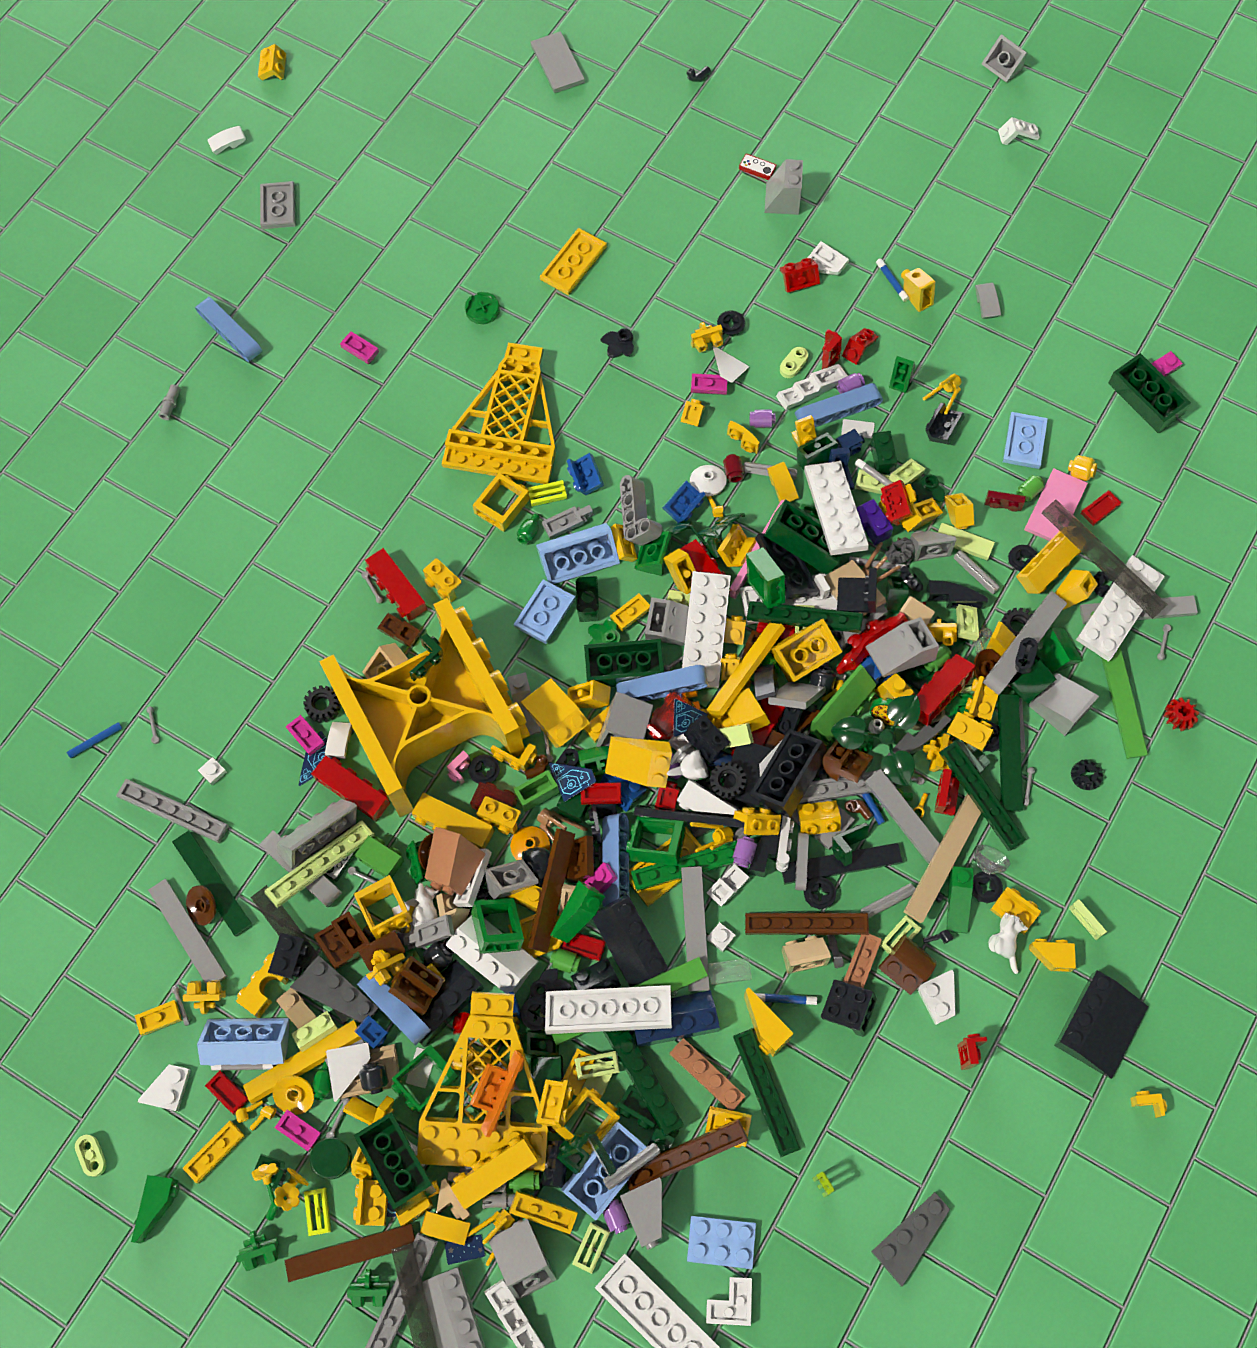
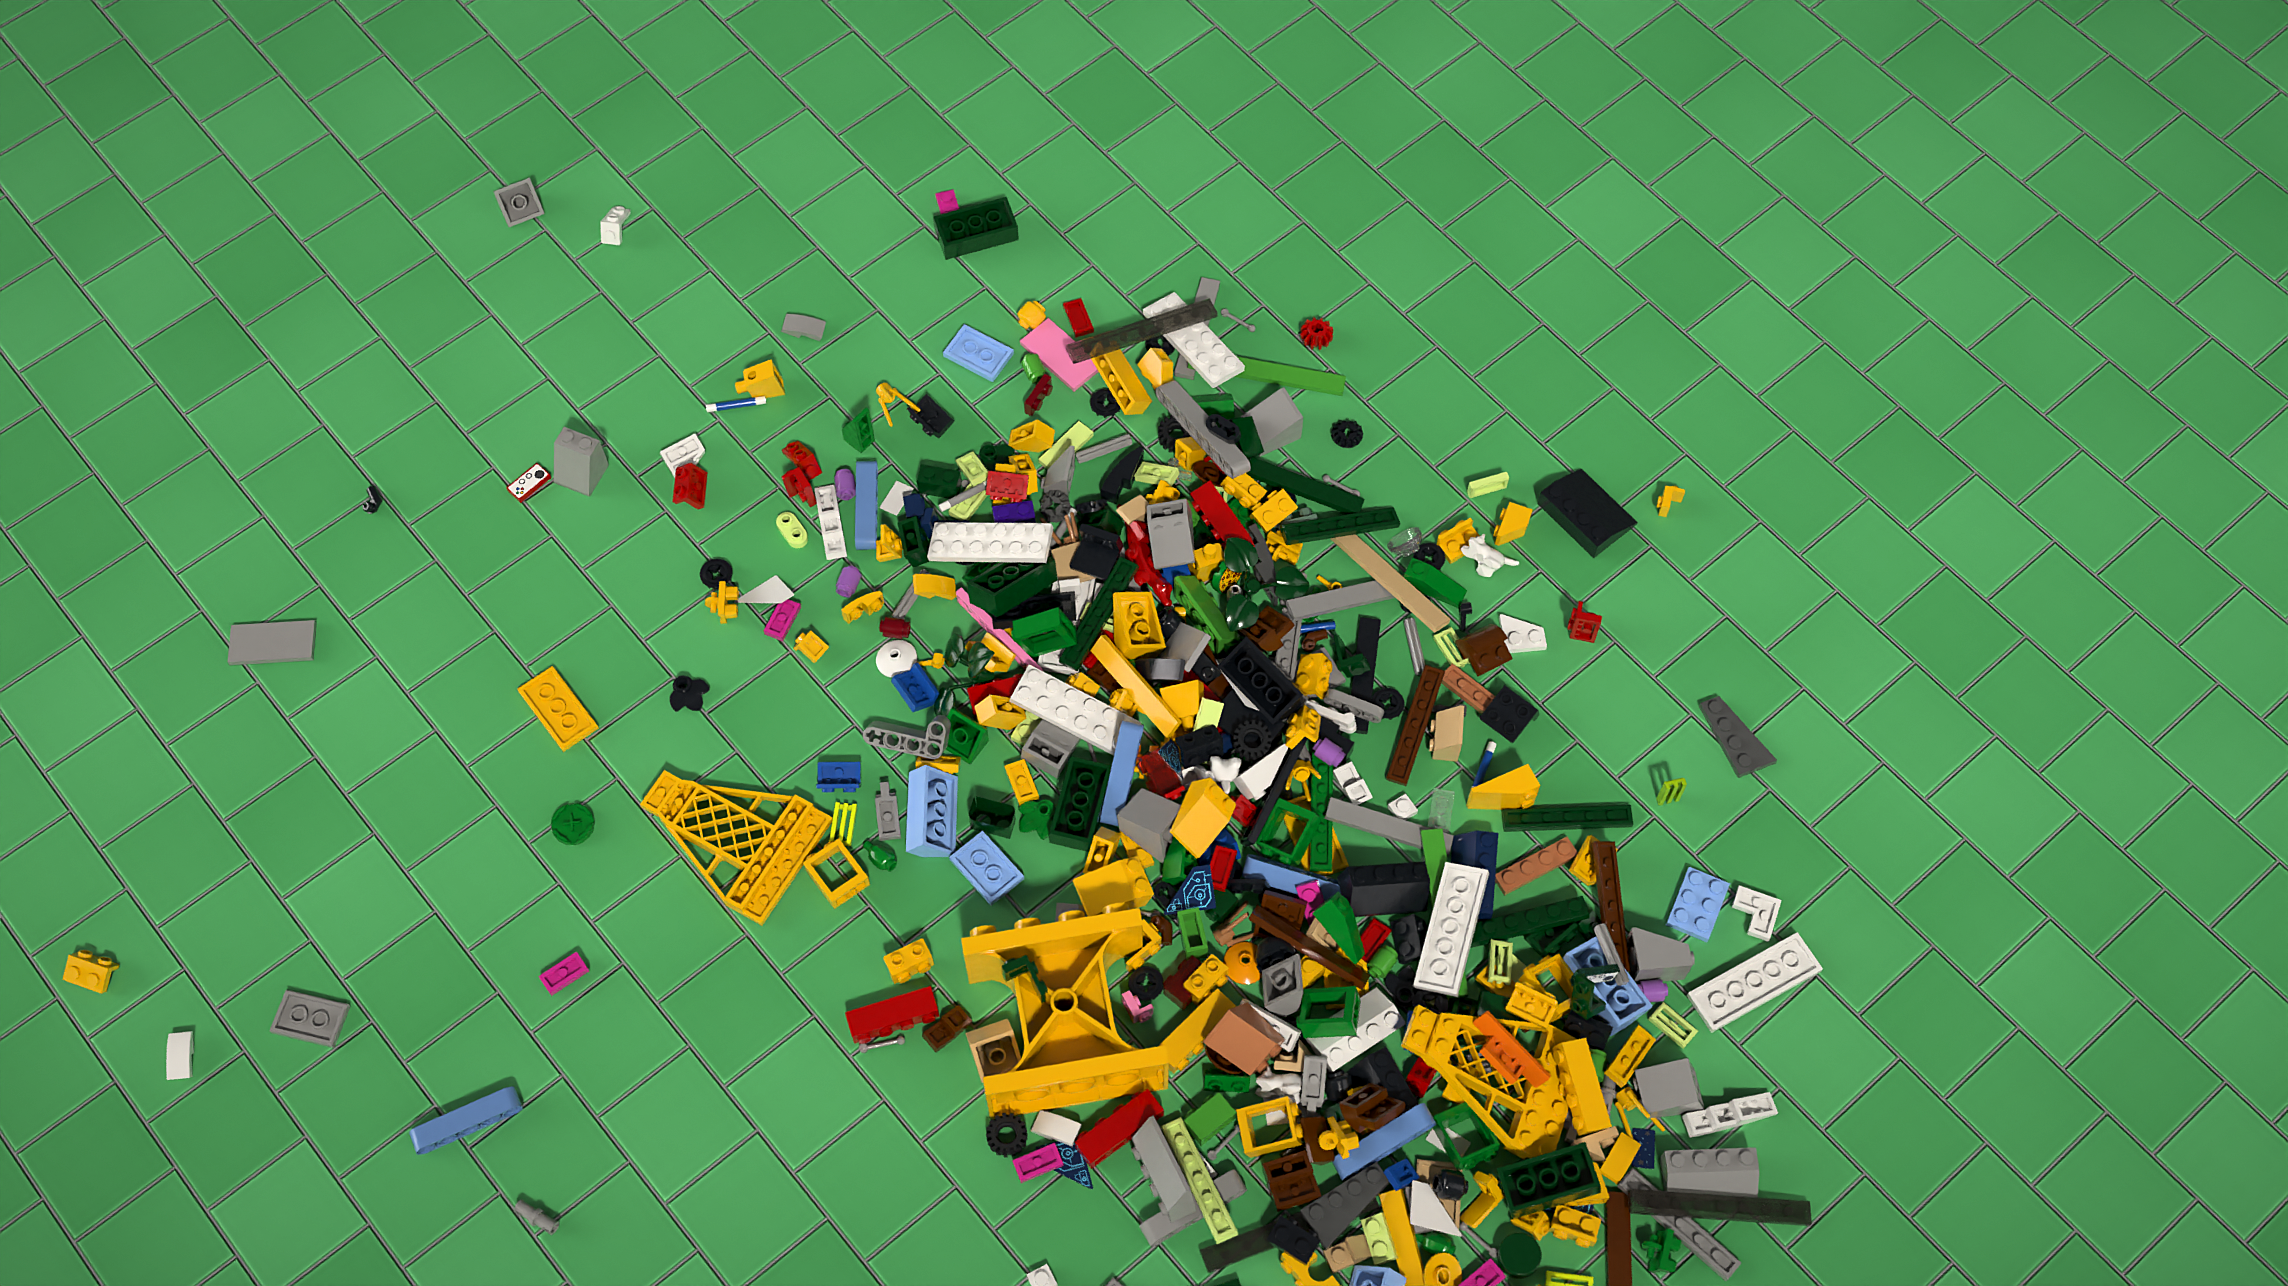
camera: 75 degrees left, 5 degrees down
red bracket [934,768,960,816] -> none

